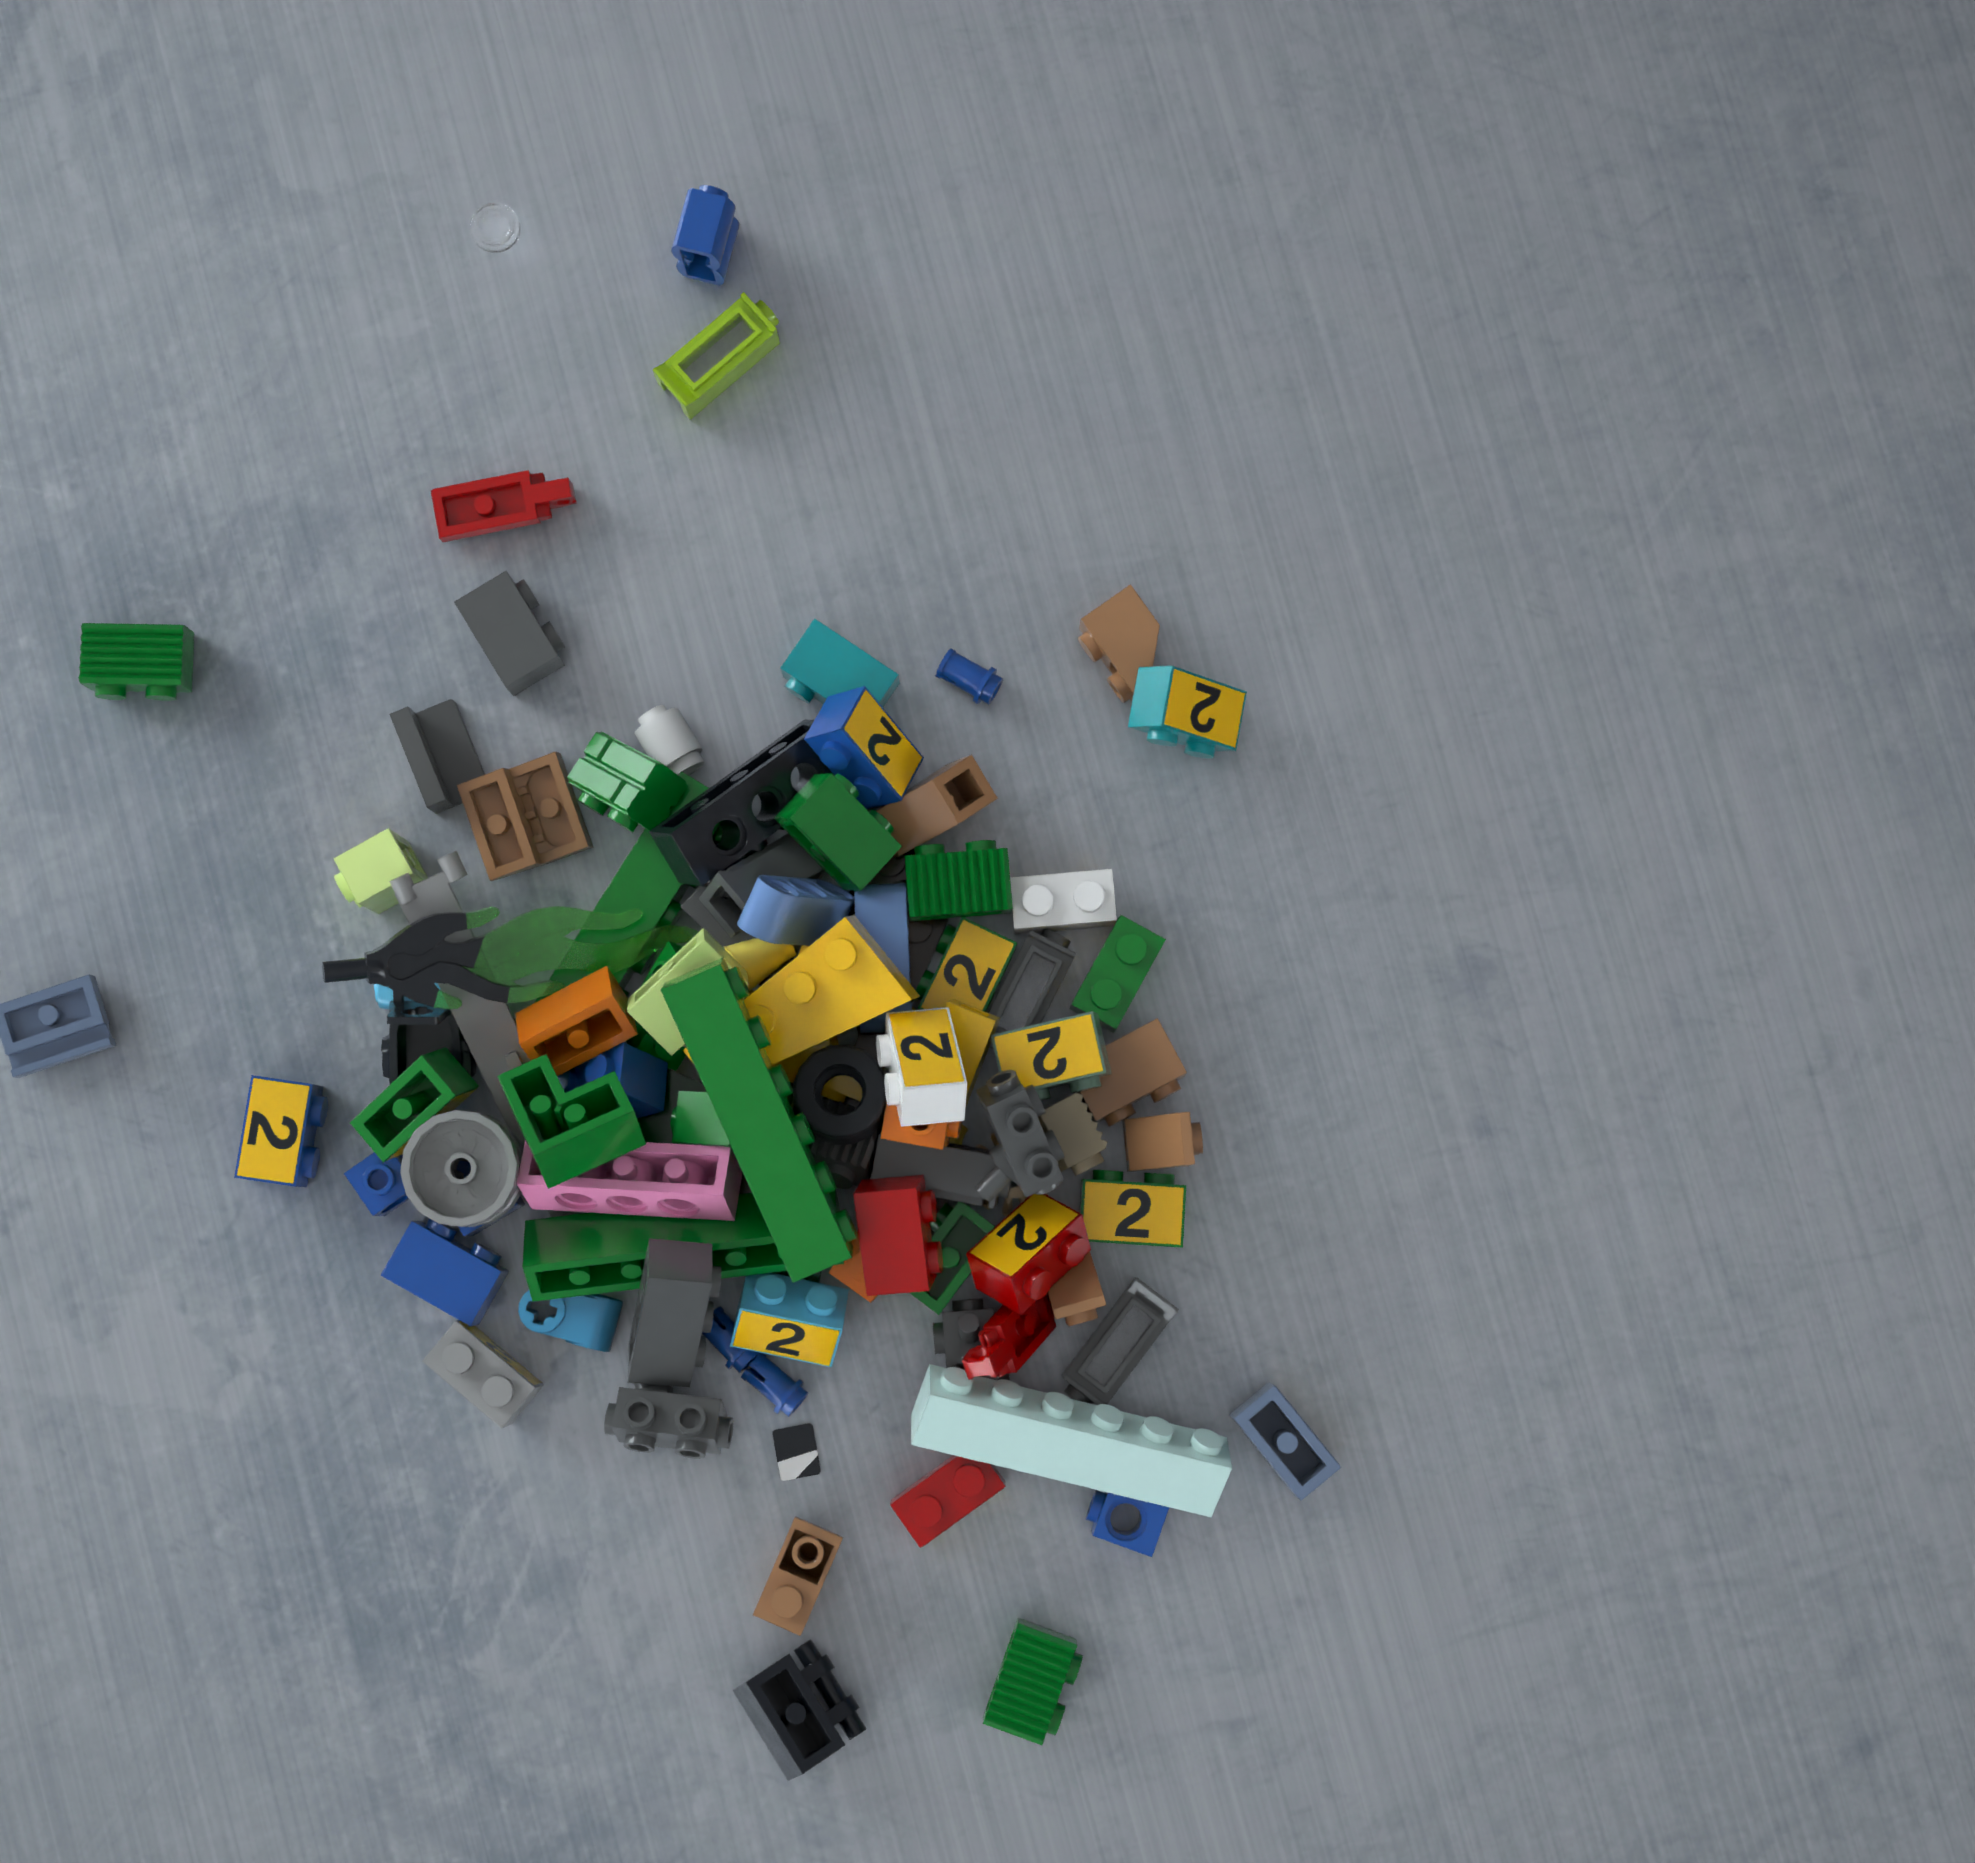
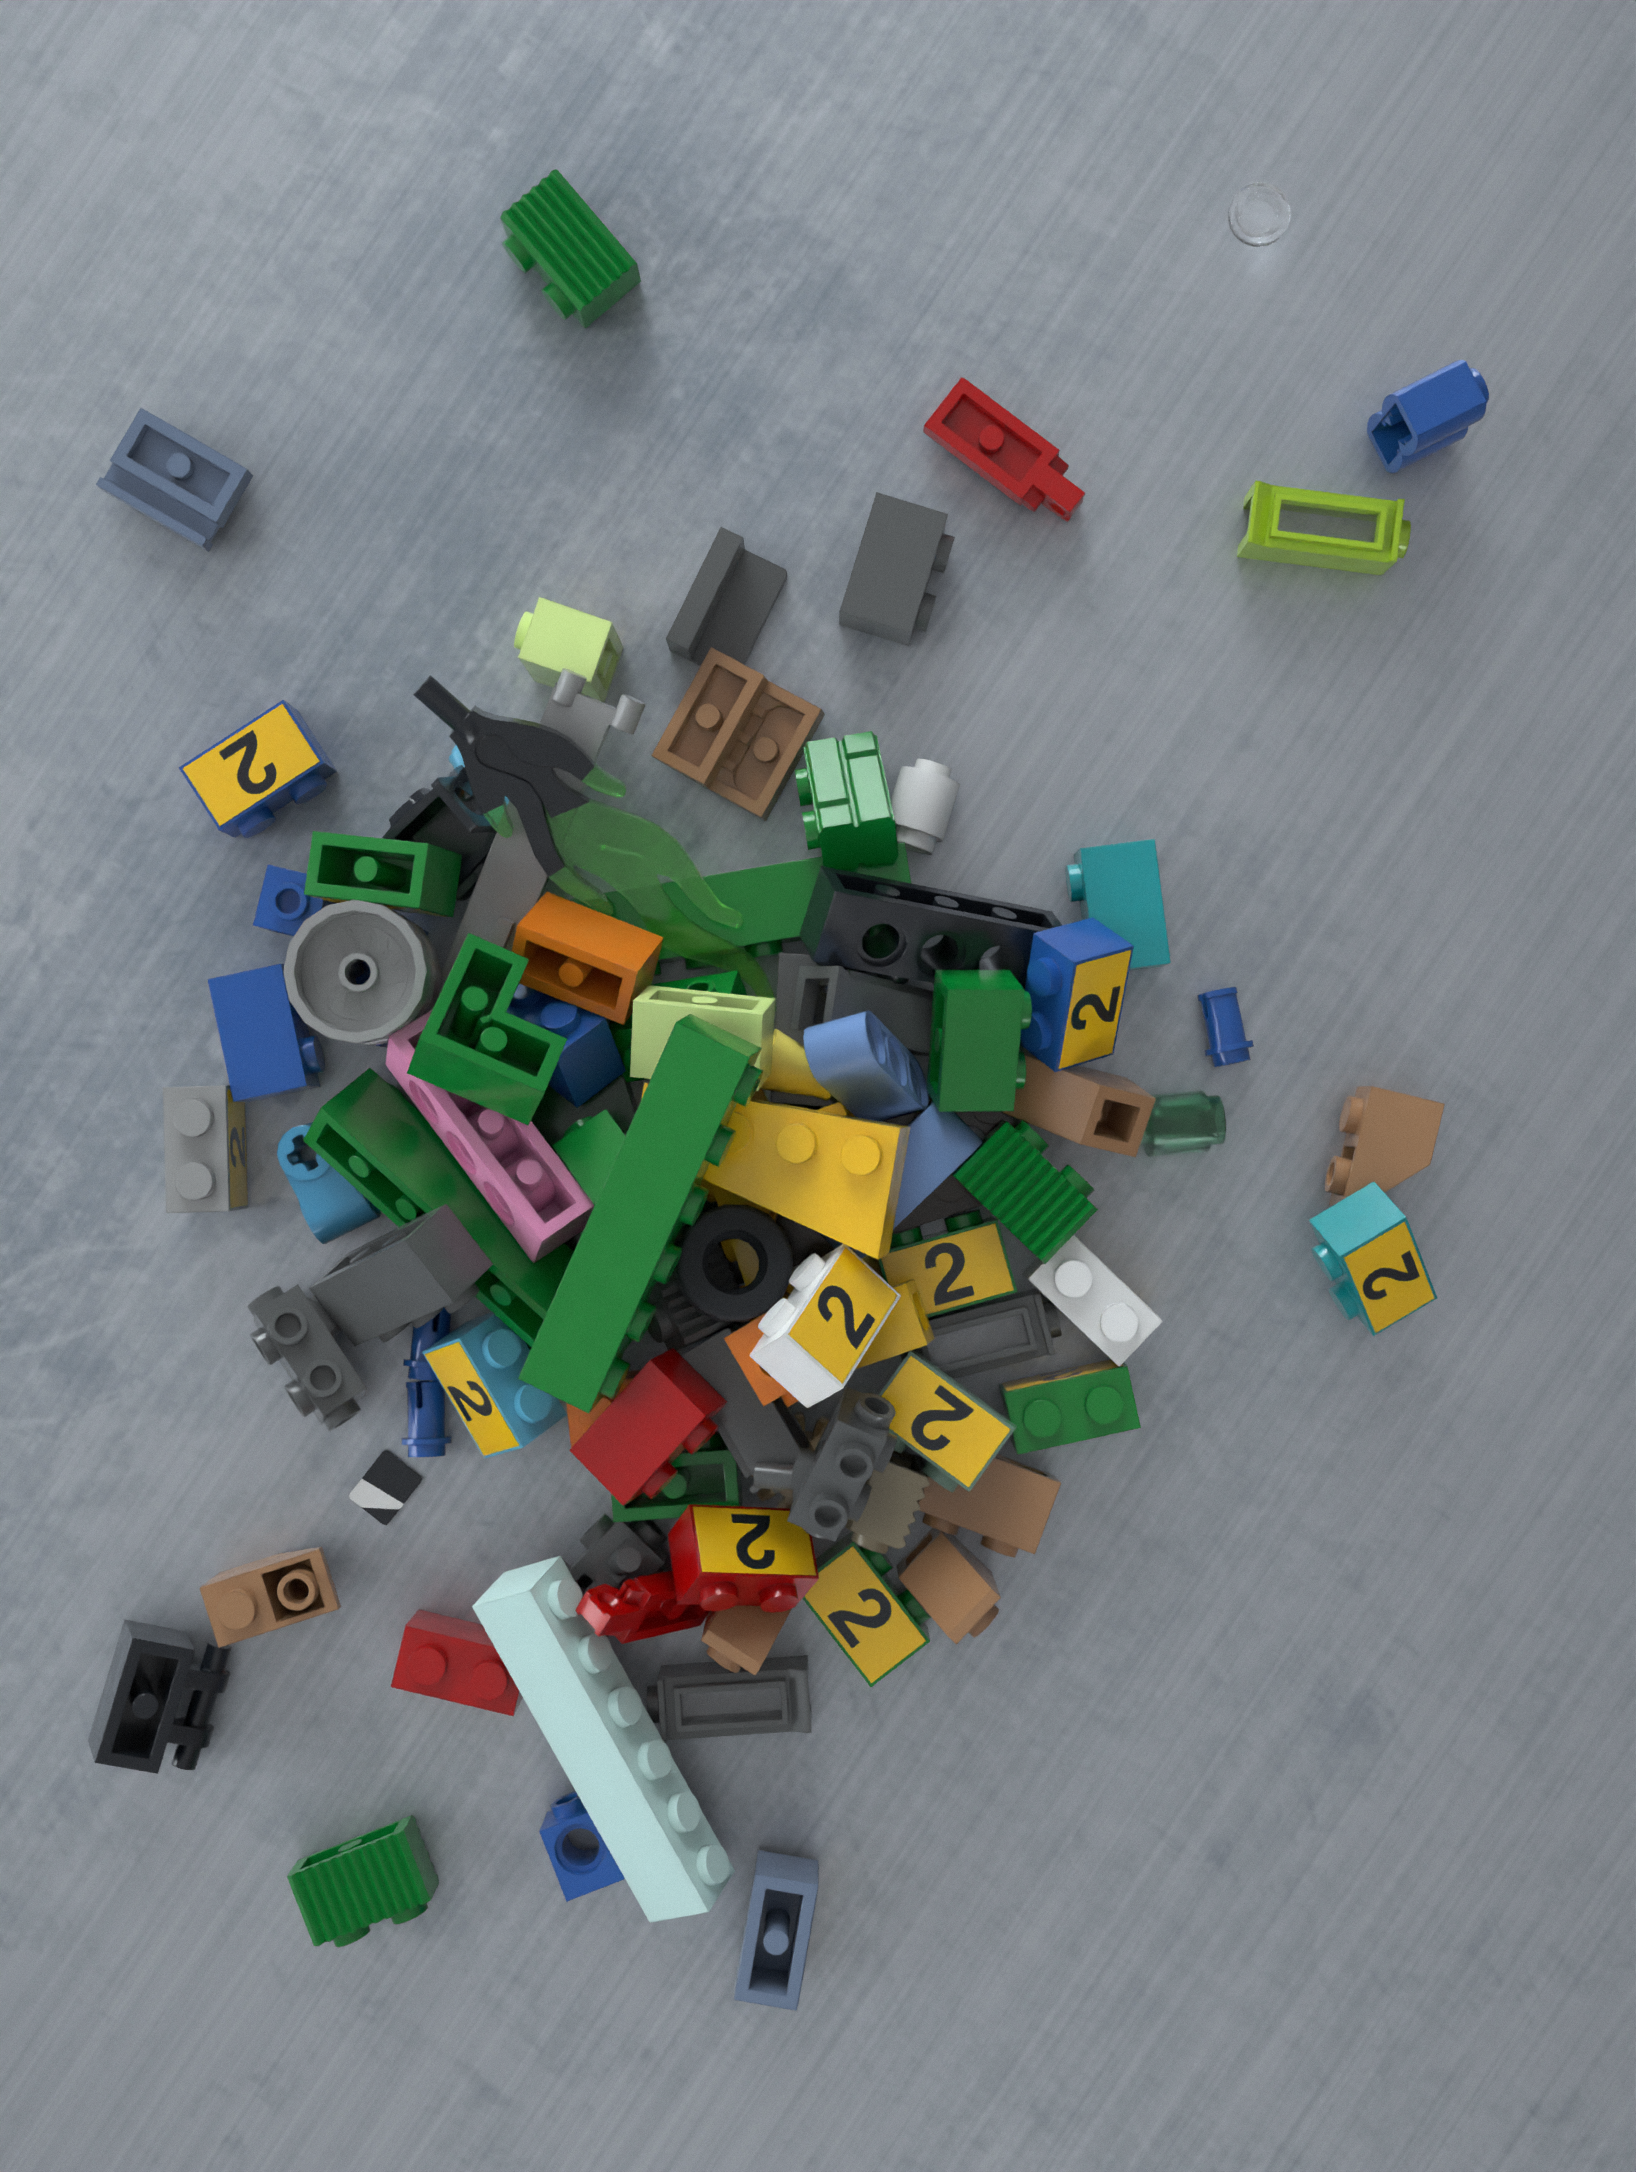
camera: 50 degrees right, 5 degrees up
none -> clear green brick [1140,1090,1226,1157]

